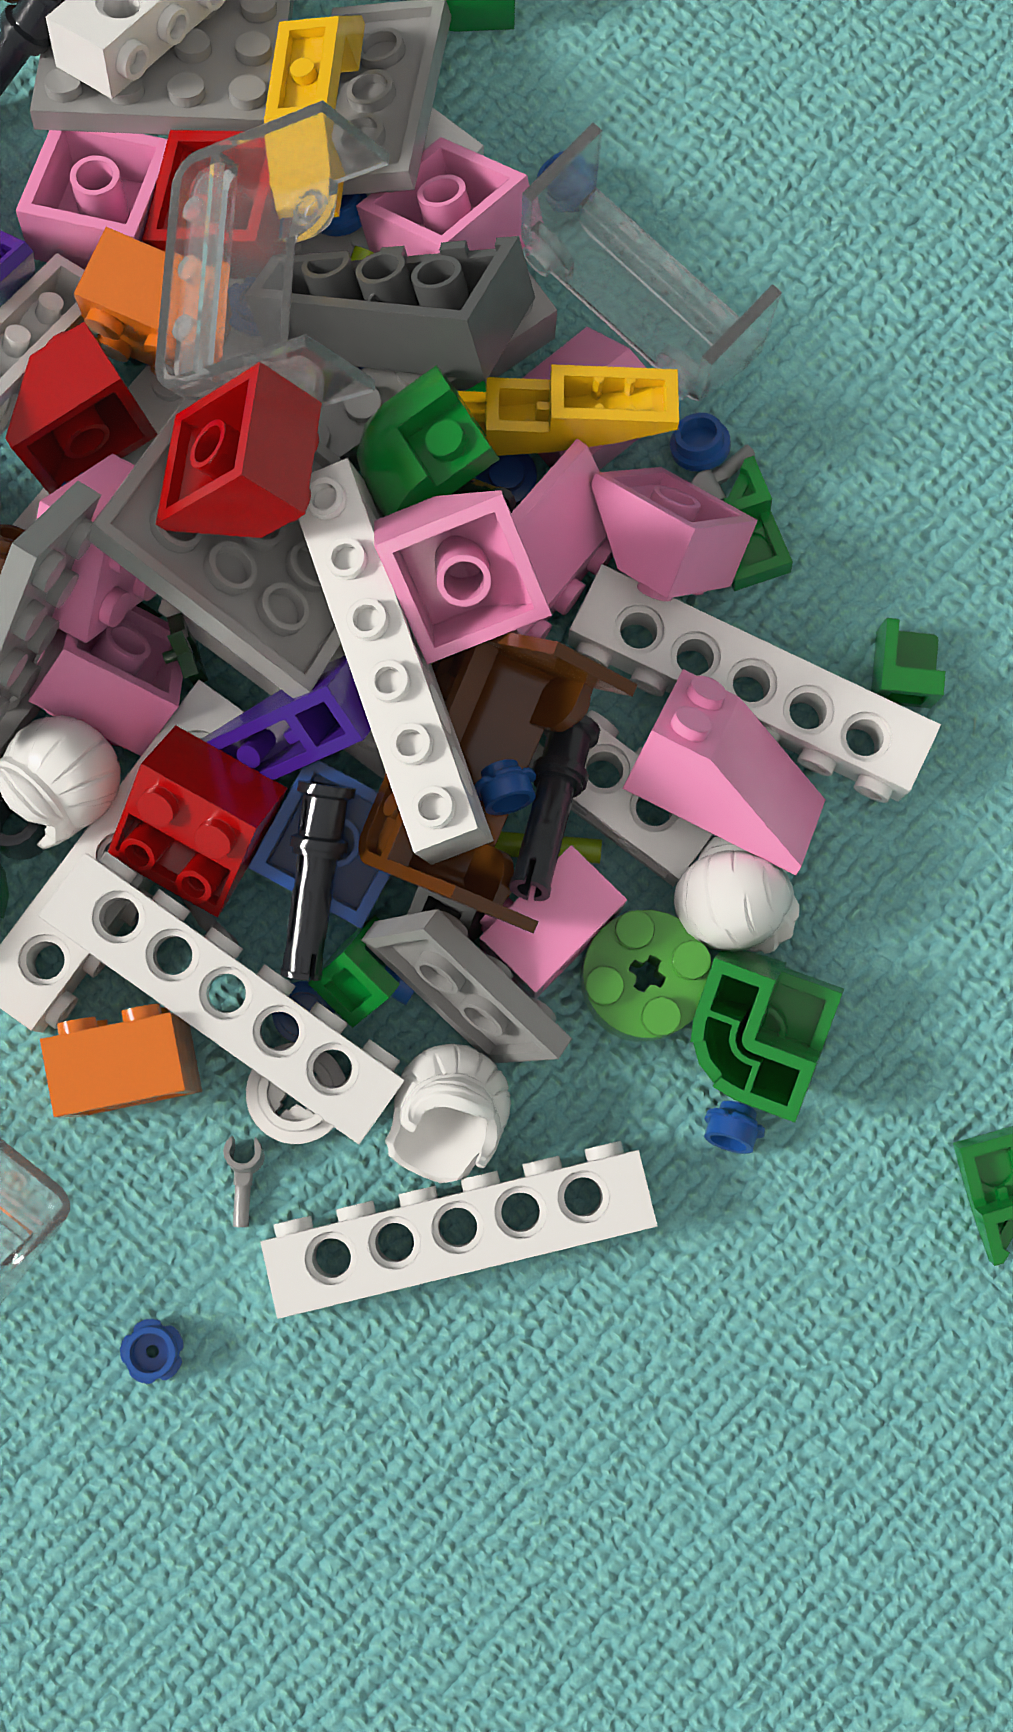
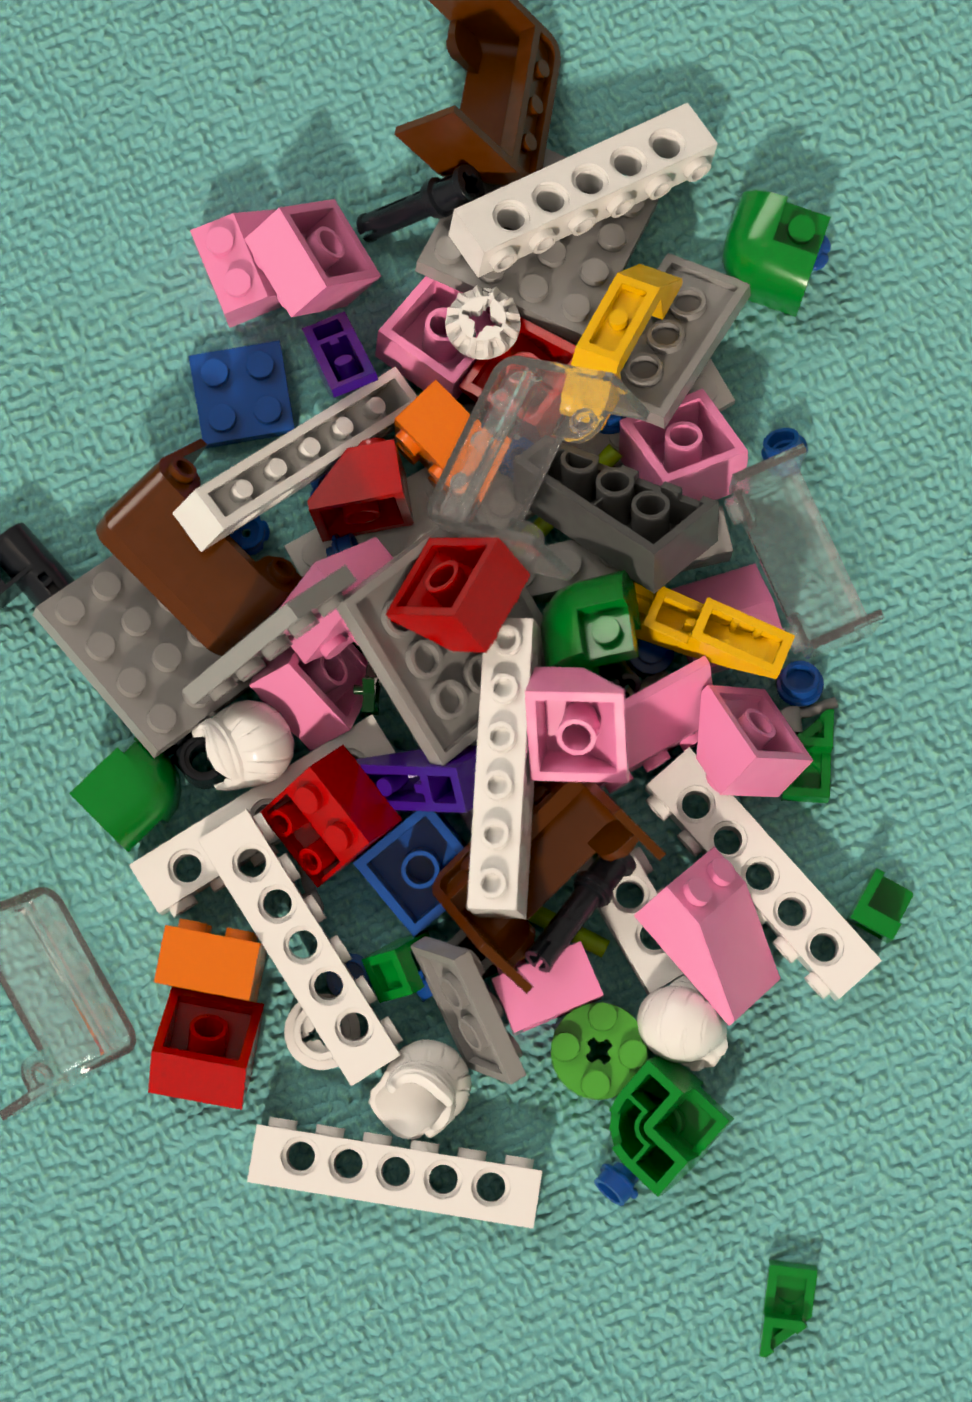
camera: 30 degrees right, 0 degrees up
blue plate [120,1319,184,1384] -> none
light grey hand [223,1136,265,1227] -> none
black pin [280,780,356,981] -> none
blue plate [474,759,536,815] -> none
none -> red slope [148,987,265,1110]
none -> white gear [445,285,521,360]

